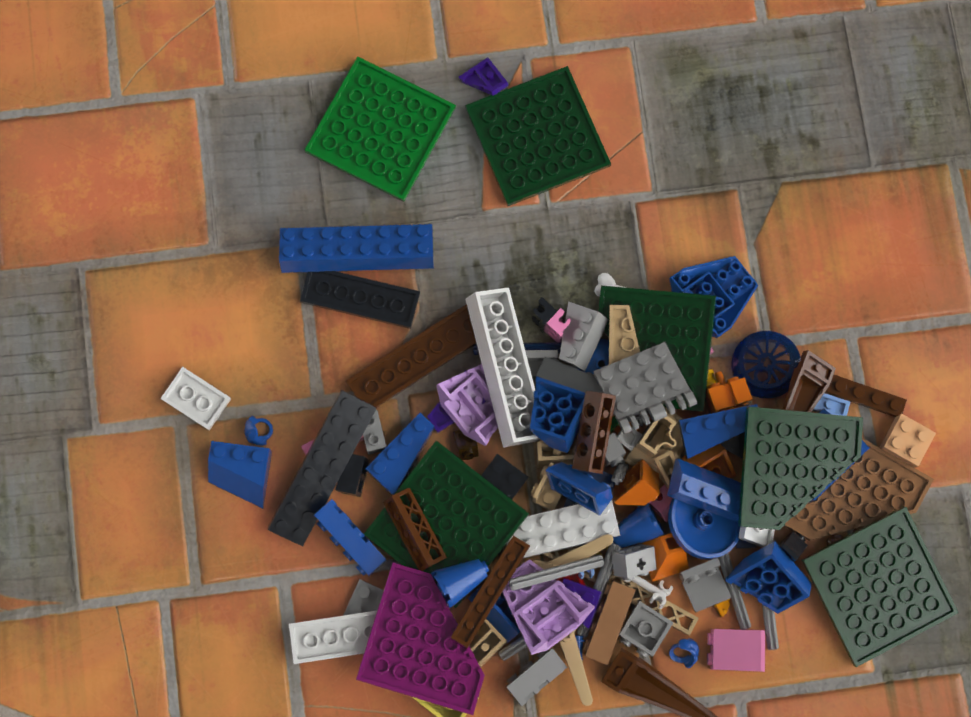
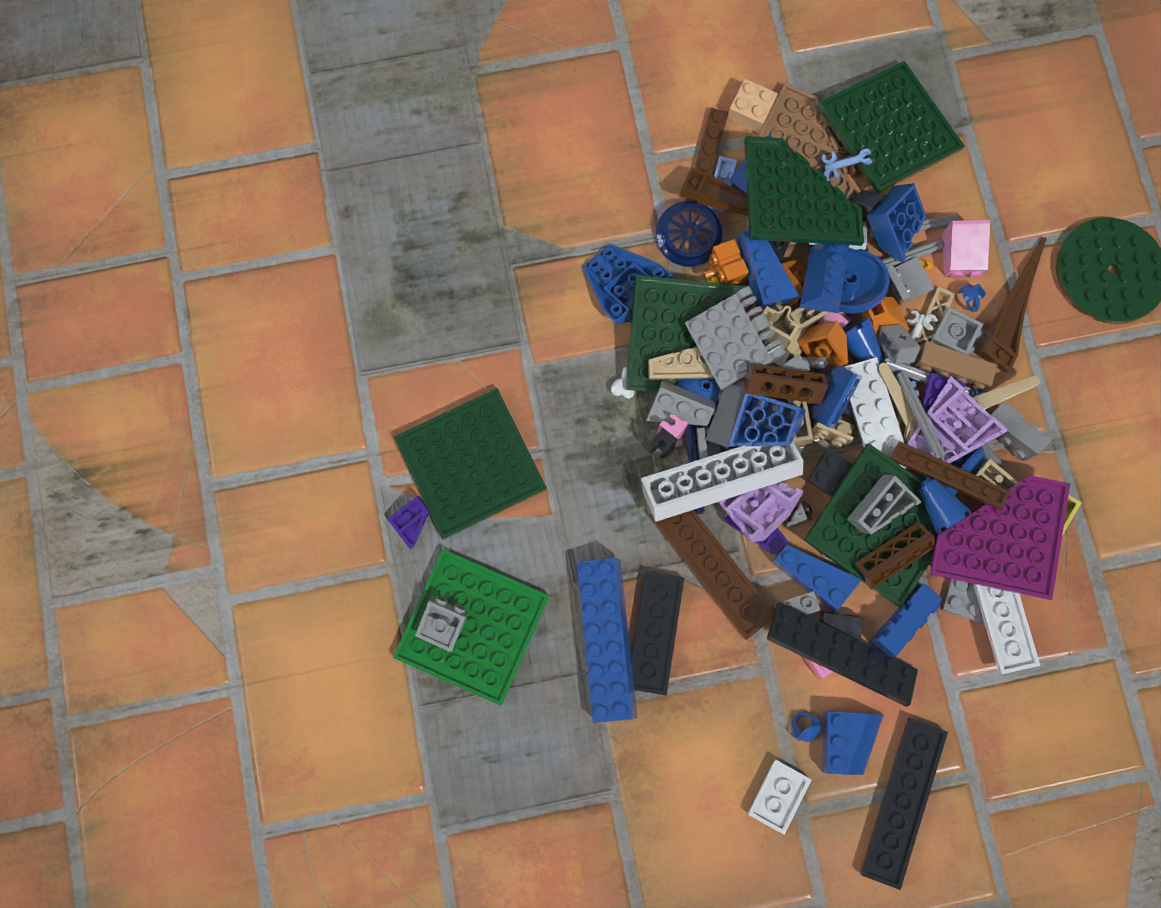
camera: 90 degrees left, 0 degrees up
none -> light grey plate [415,596,469,652]
none -> light blue bar [822,149,872,181]
none -> light grey wedge [847,475,921,534]
none -> black plate [860,718,948,890]

